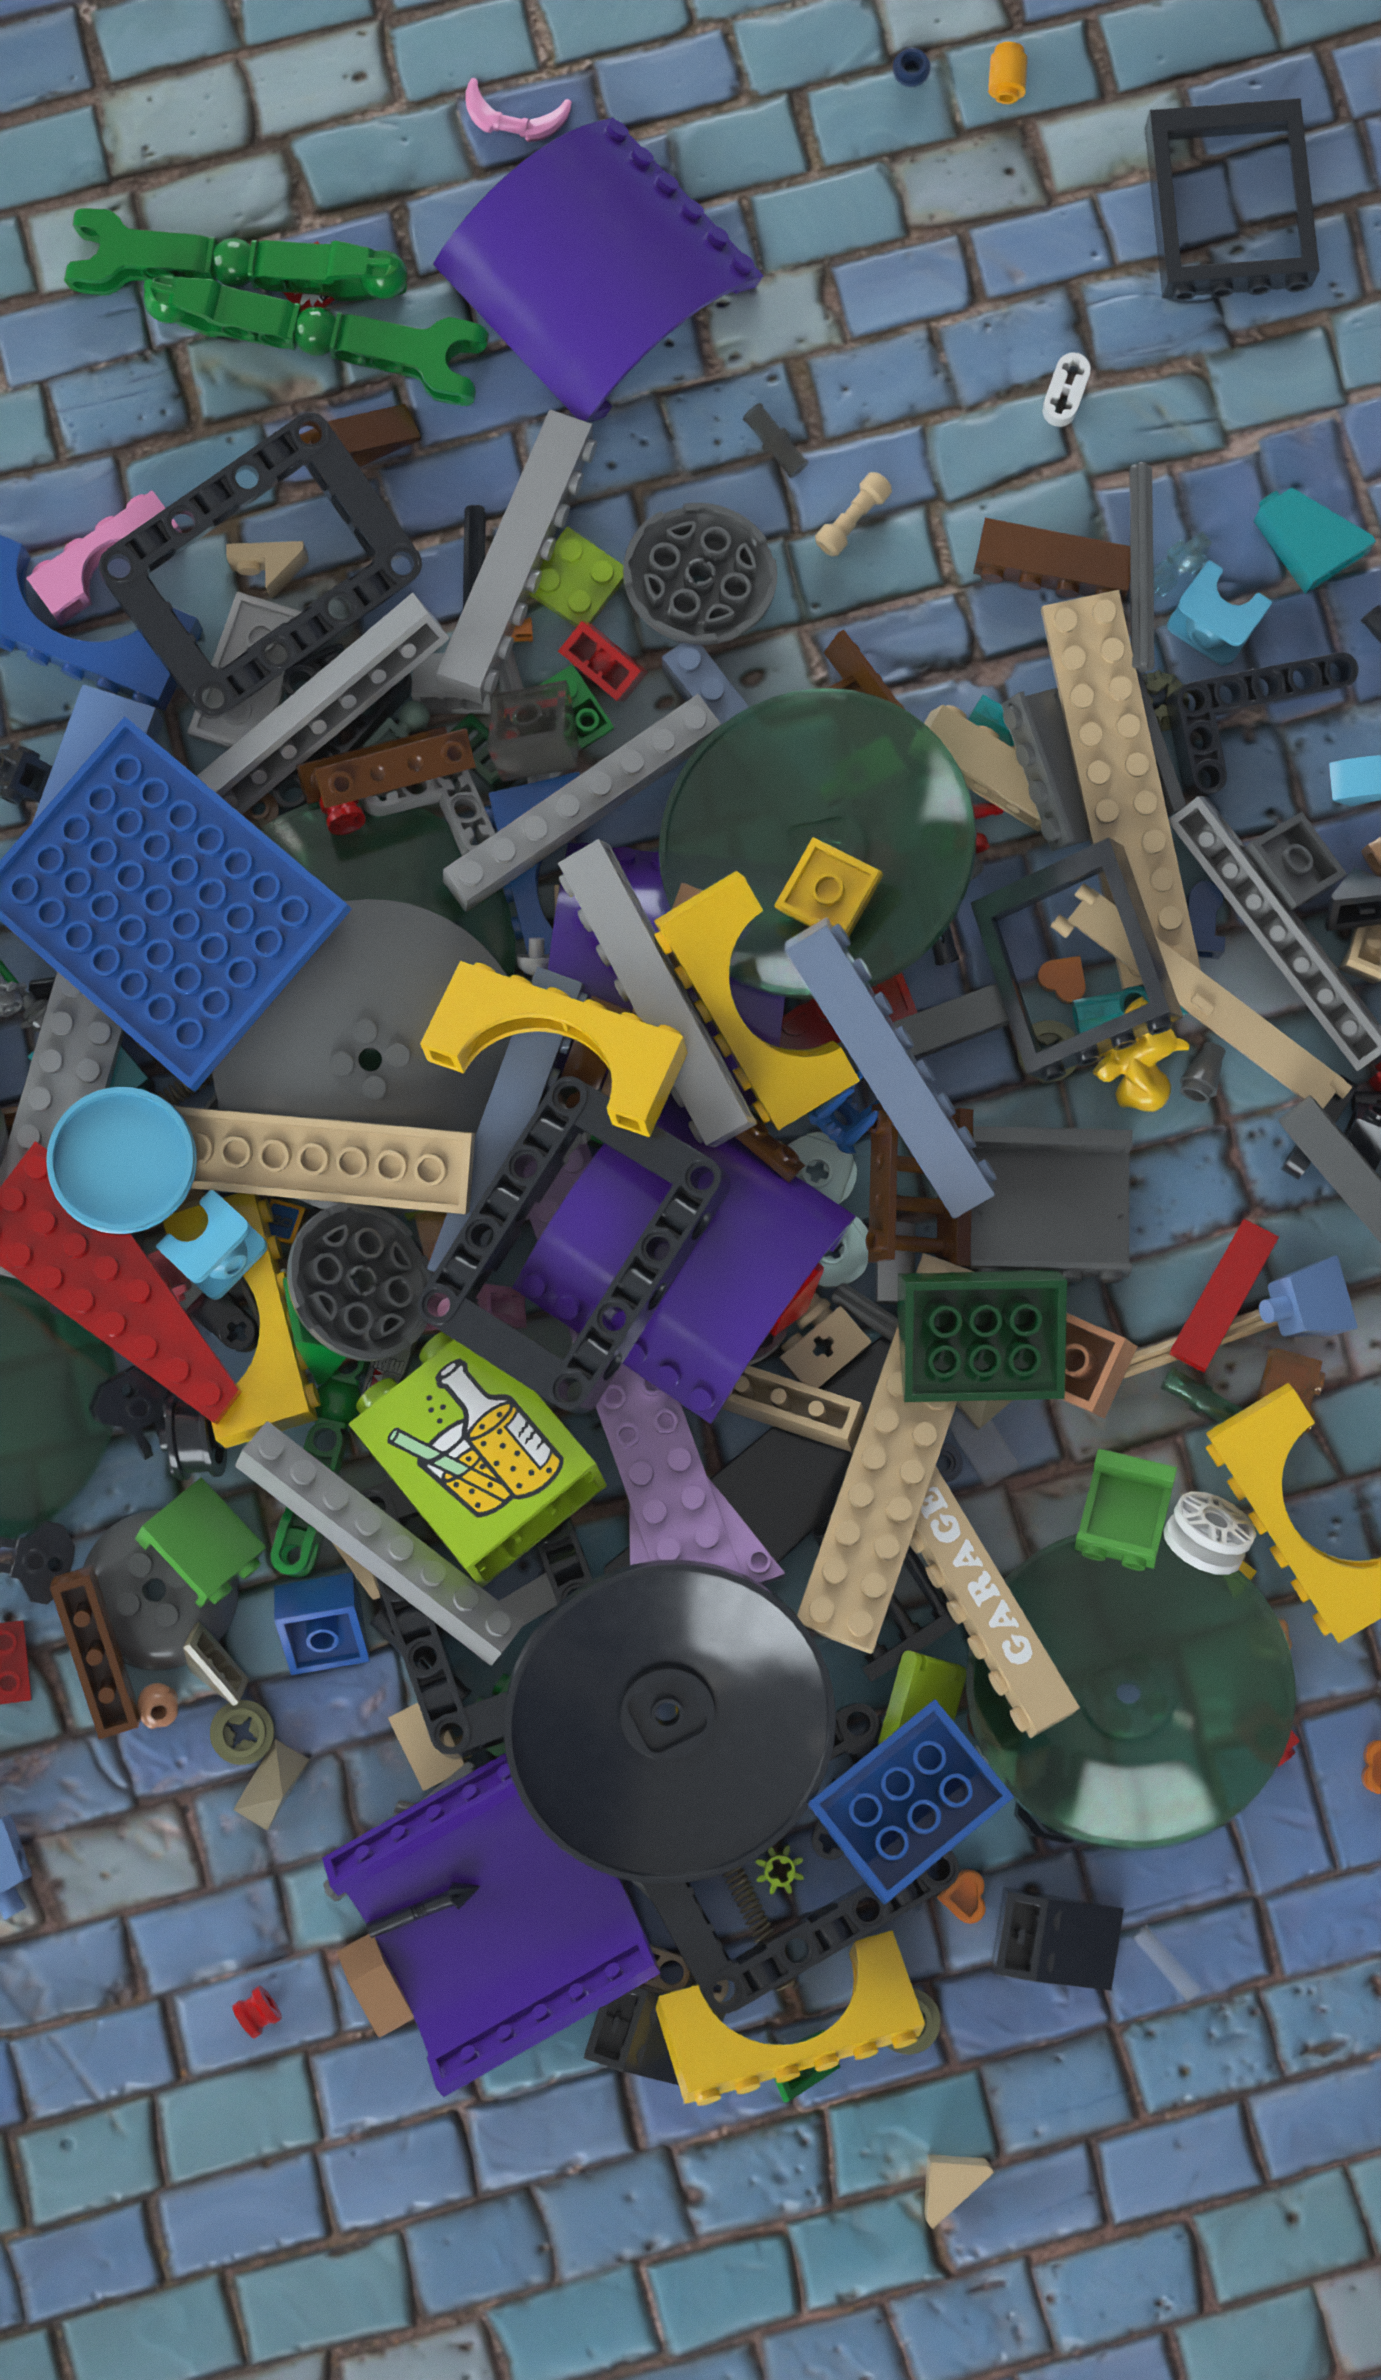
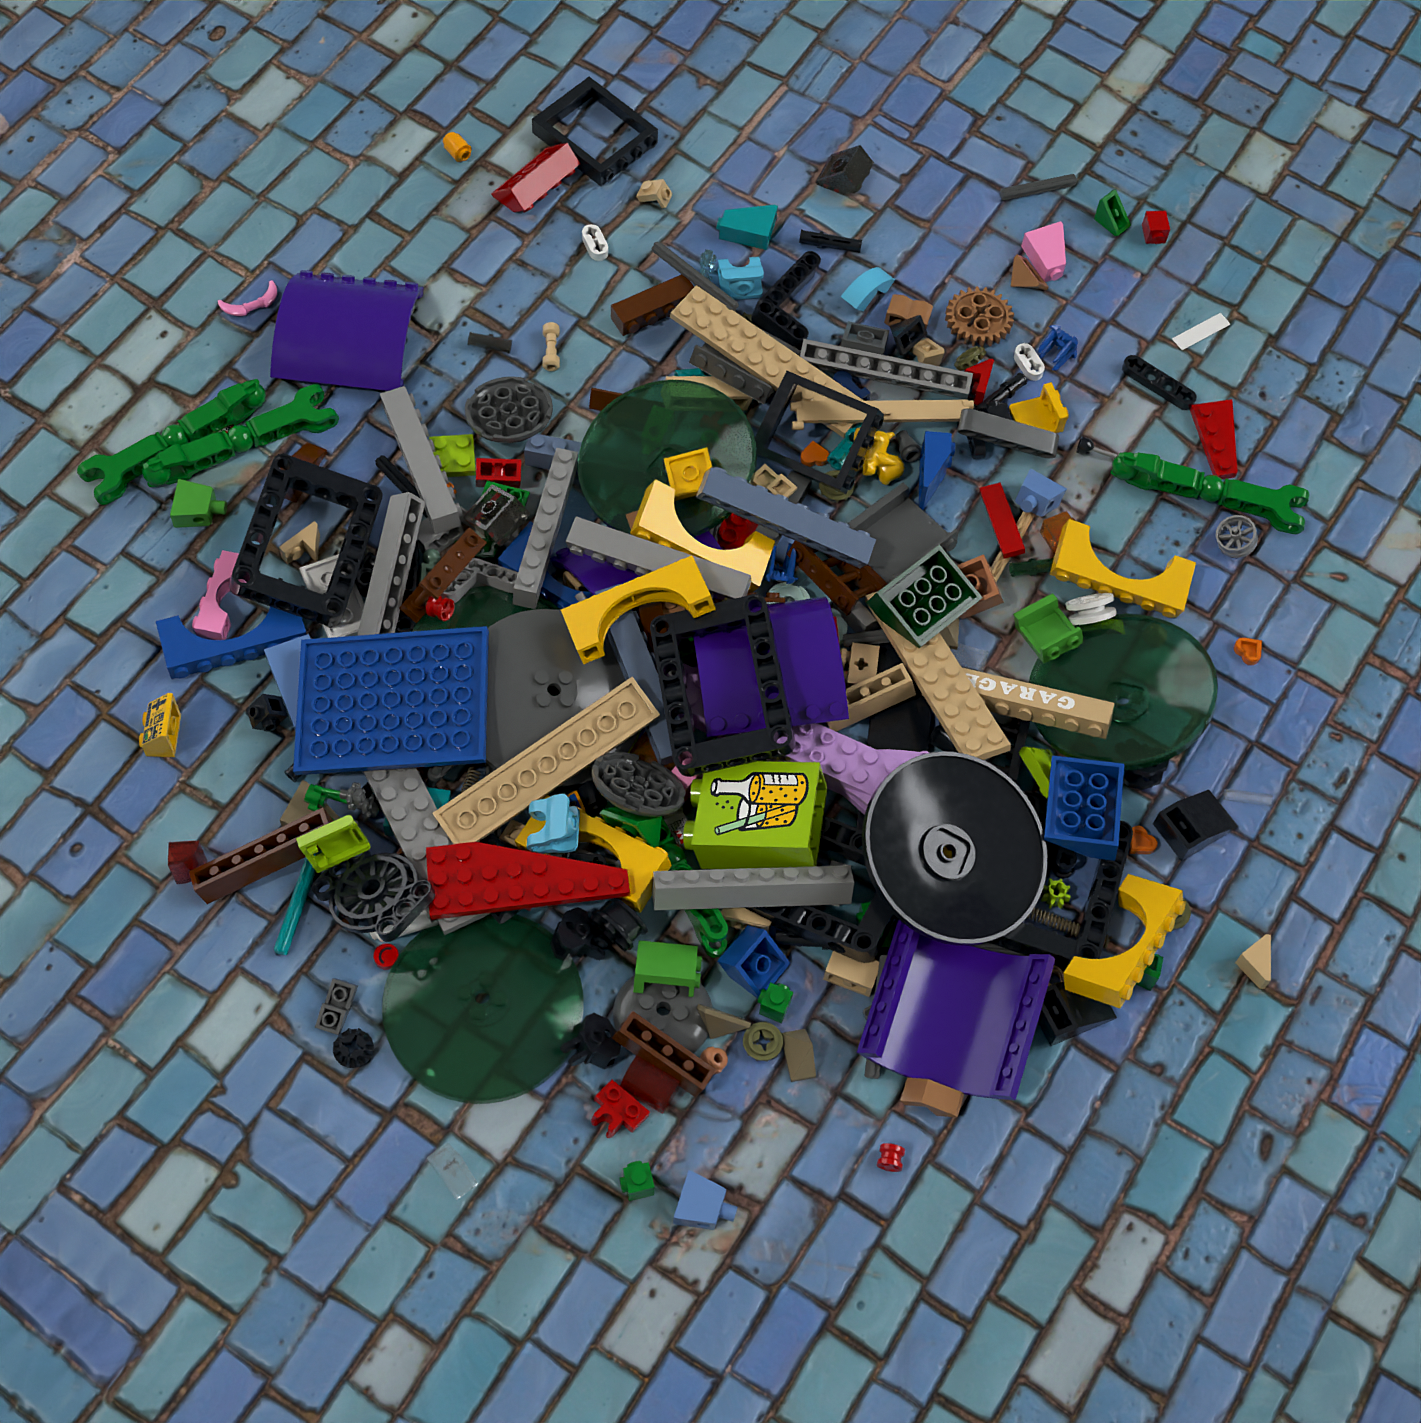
camera: 50 degrees left, 20 degrees down
medium azure brick [47,1087,197,1234] -> none
black piece [366,1882,480,1938] -> none
dark blue plate [893,48,930,87] -> none
none -> bright green torso [170,479,227,528]
none -> slope [491,143,580,213]
none -> clear red brick [620,1055,680,1114]
none -> tan bracket [636,179,672,208]
none -> tan slope [749,464,797,498]
none -> green brick [757,982,793,1024]
none -> blue slope [918,431,955,510]

